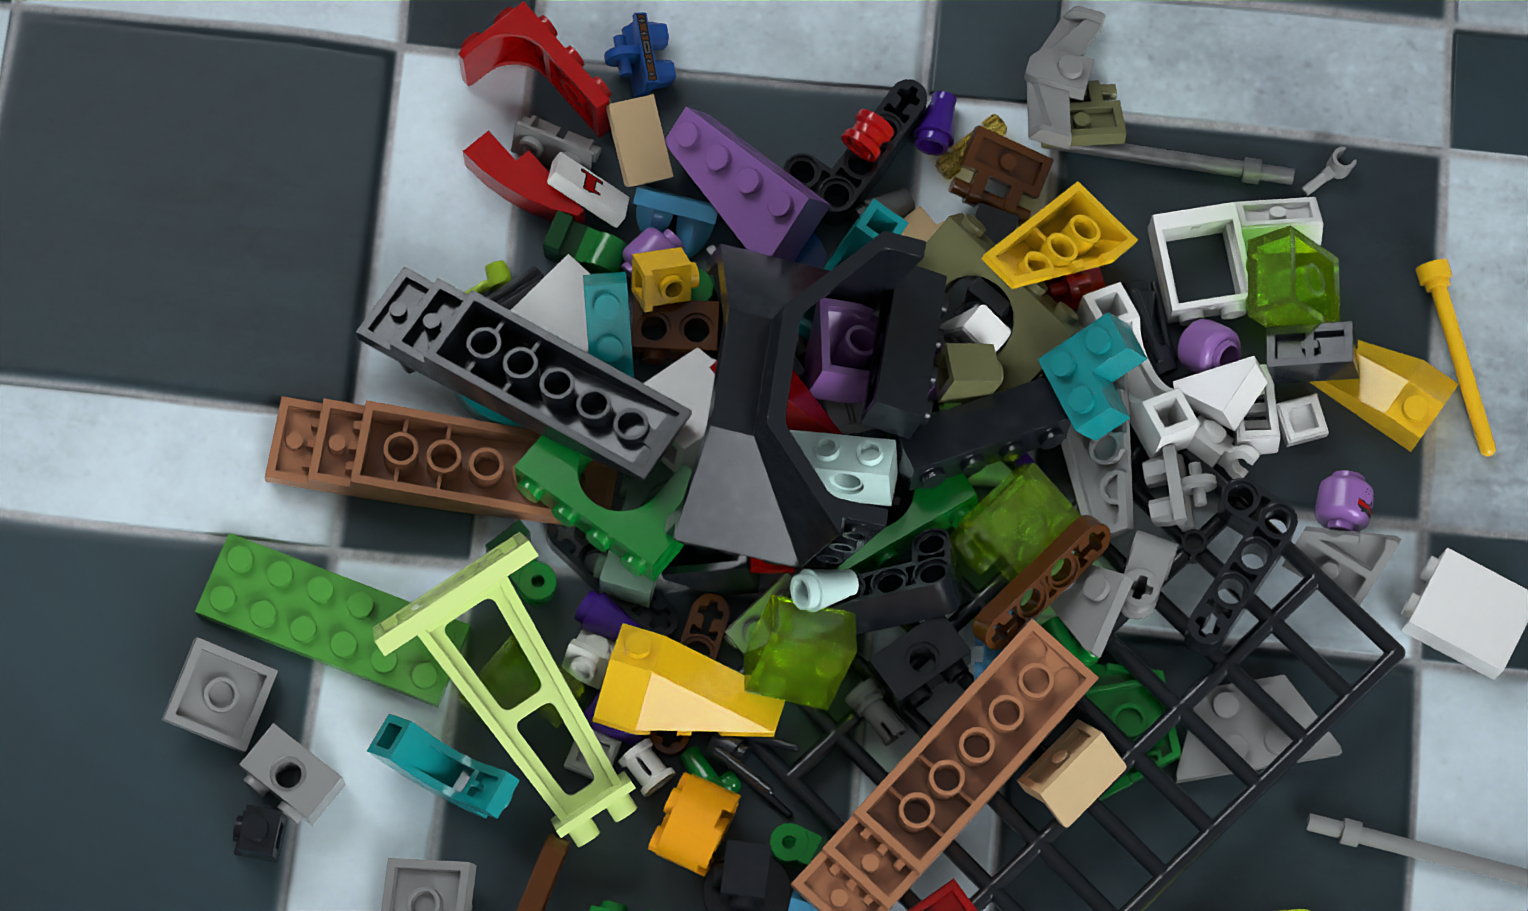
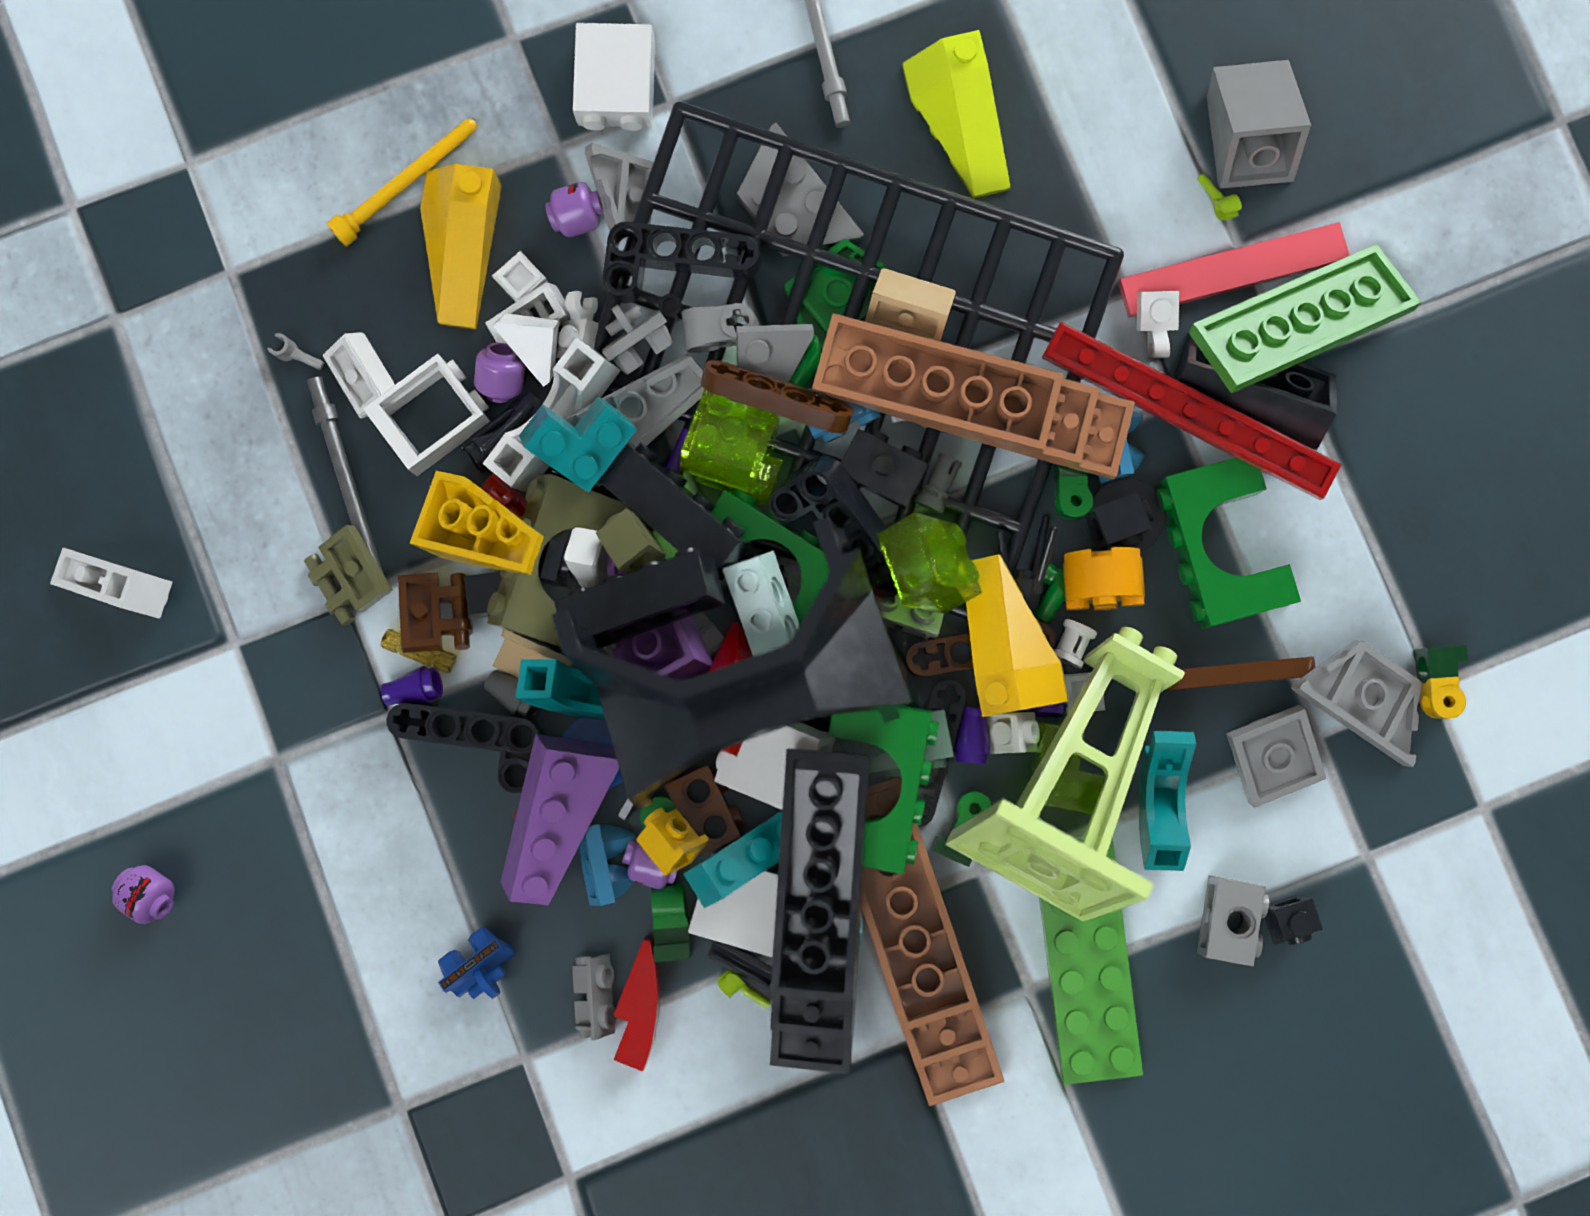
camera: 110 degrees left, 10 degrees up
light grey hinge [161,637,278,753] -> none
red bracket [458,1,612,138] -> none
white tile [547,152,630,228] -> none
tan panel [606,94,674,187] -> none
light aqua cone [790,569,859,613] -> none
red wheel [841,109,895,162] -> none
light grey plate [1024,6,1106,150] -> none
clear neon green brick [1246,225,1340,327] -> none
black hinge [1266,321,1359,384] -> none

